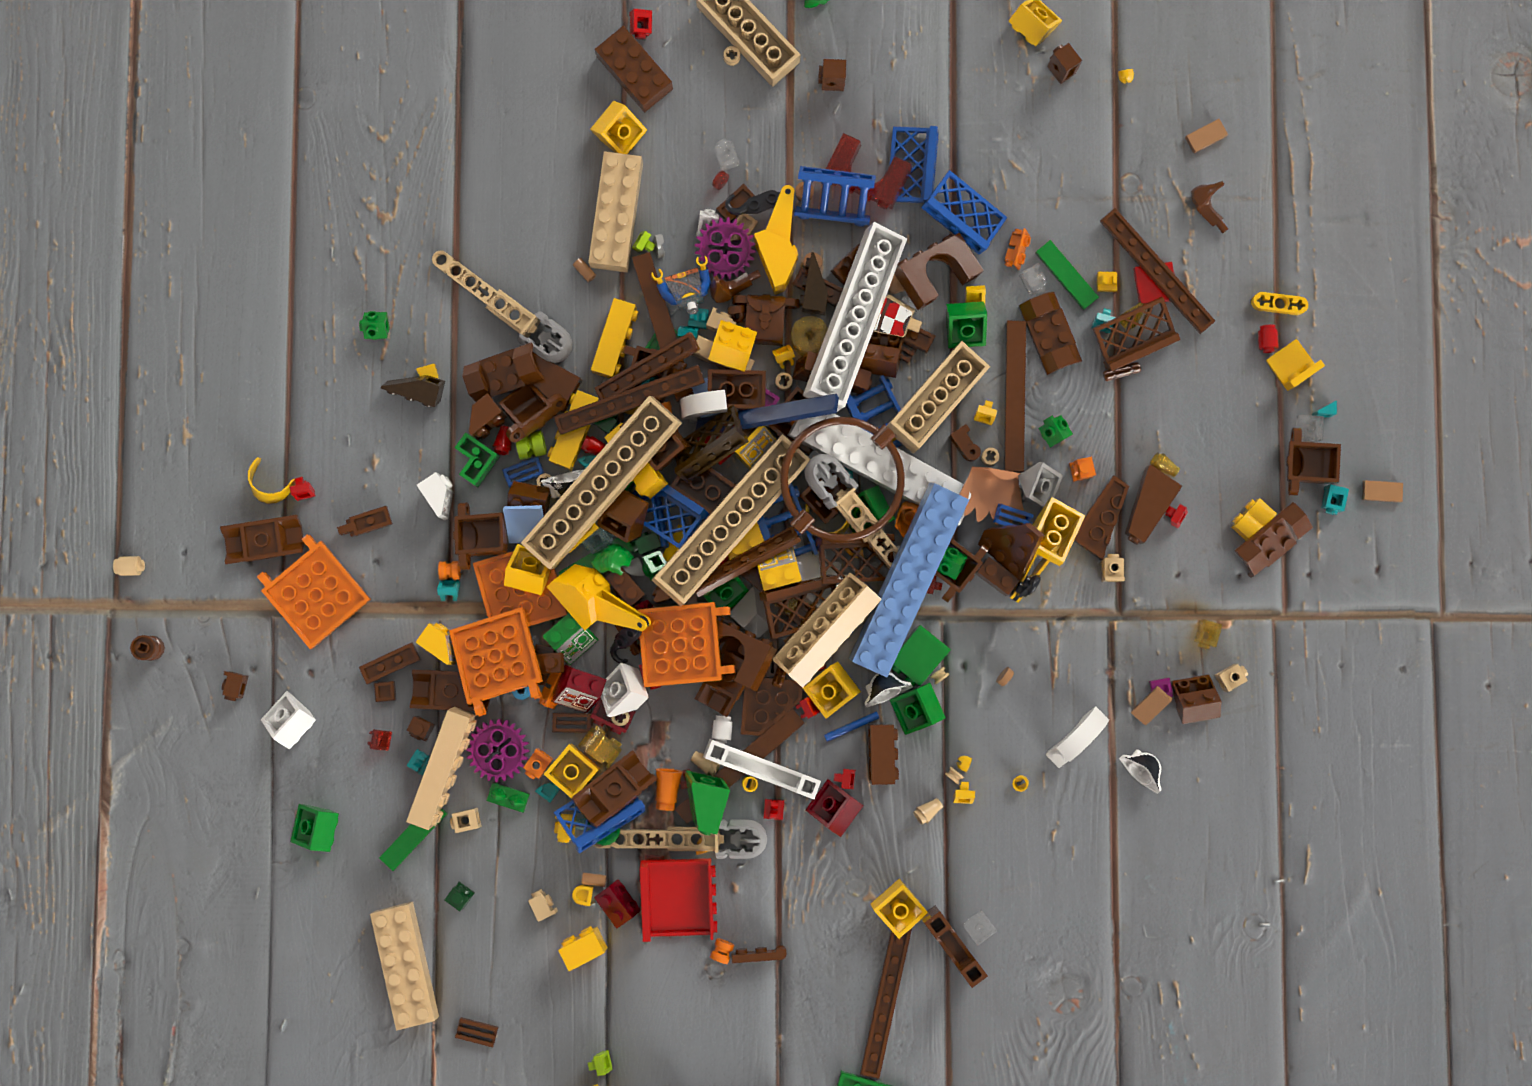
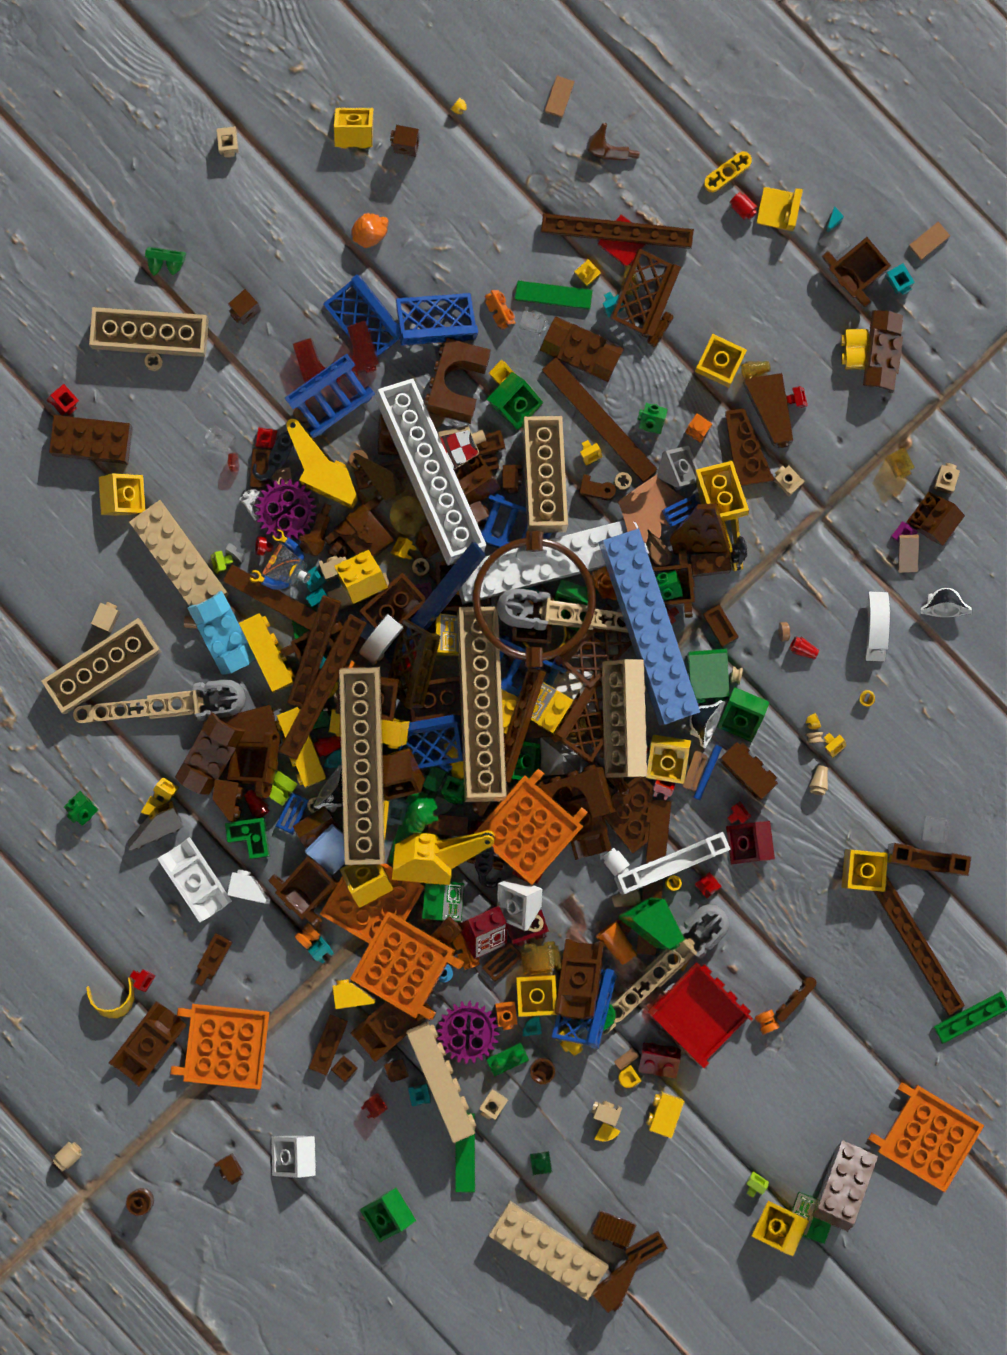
camera: 40 degrees left, 0 degrees up
none -> tan brick [41,618,162,714]
none -> tan brick [91,602,120,633]
none -> yellow tile [153,778,179,804]
none -> white piece [157,837,232,923]
none -> medium azure piece [187,590,256,675]
none -> red tile [255,536,274,556]
none -> red tile [256,427,278,449]
none -> orange hair [351,213,389,248]
none -> reddish brown brick [503,465,522,494]
none -> reddish brown wheel [530,1058,555,1084]
none -> reddish brown brick [591,1210,636,1249]
none -> reddish brown slope [593,1251,641,1313]
none -> yellow tile [594,1122,621,1141]
none -> medium nougat tile [646,532,672,567]
none -> medium nougat tile [683,751,708,792]
none -> yellow brick [695,334,747,388]
none -> reddish brown tile [703,604,739,647]
none -> red cone [789,636,819,660]

